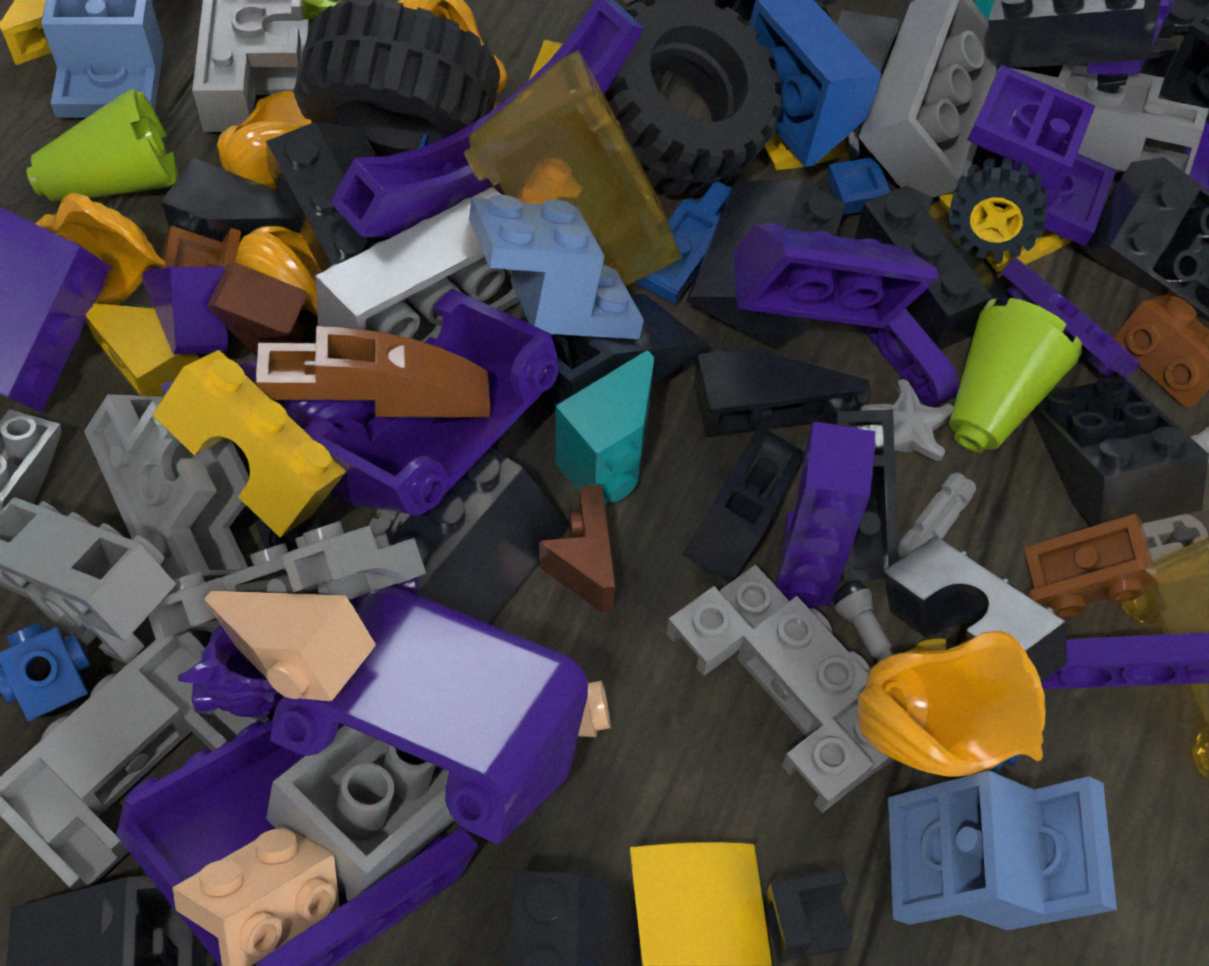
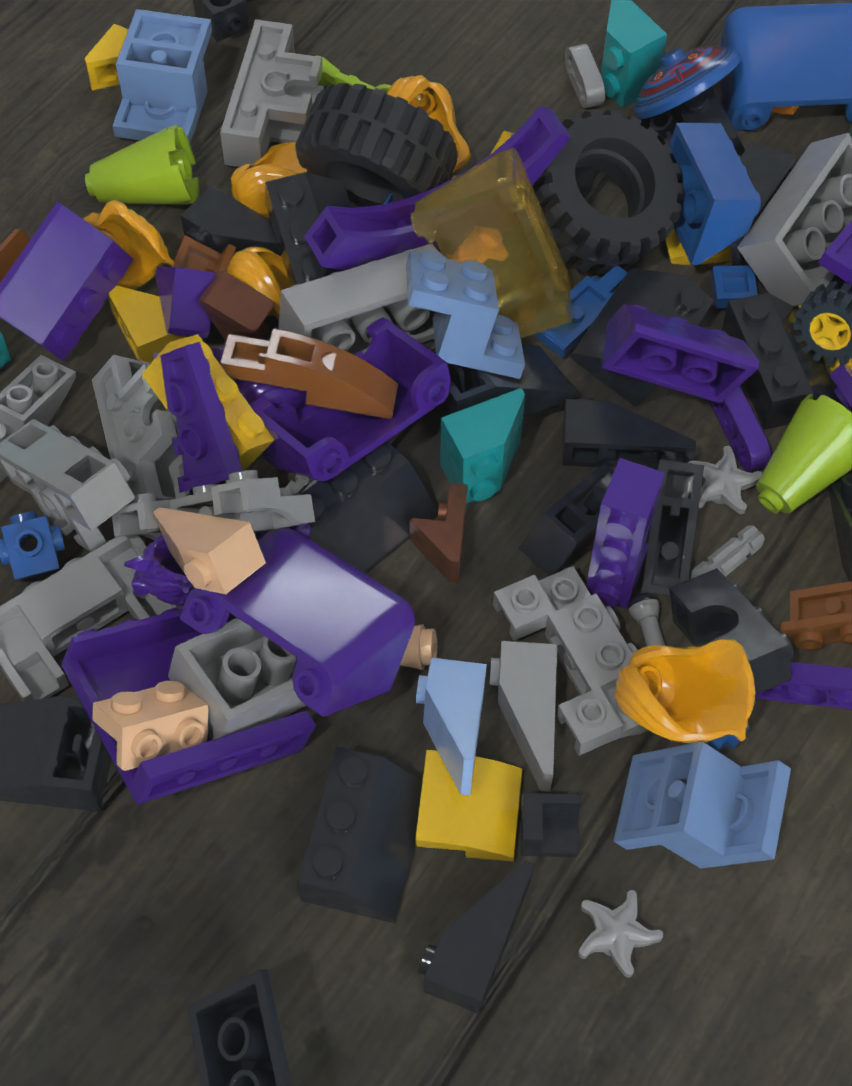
camera: 15 degrees right, 0 degrees up
none -> dark purple wing [160,342,242,493]
none -> light blue slope [416,658,487,795]
none -> light grey slope [489,641,557,792]

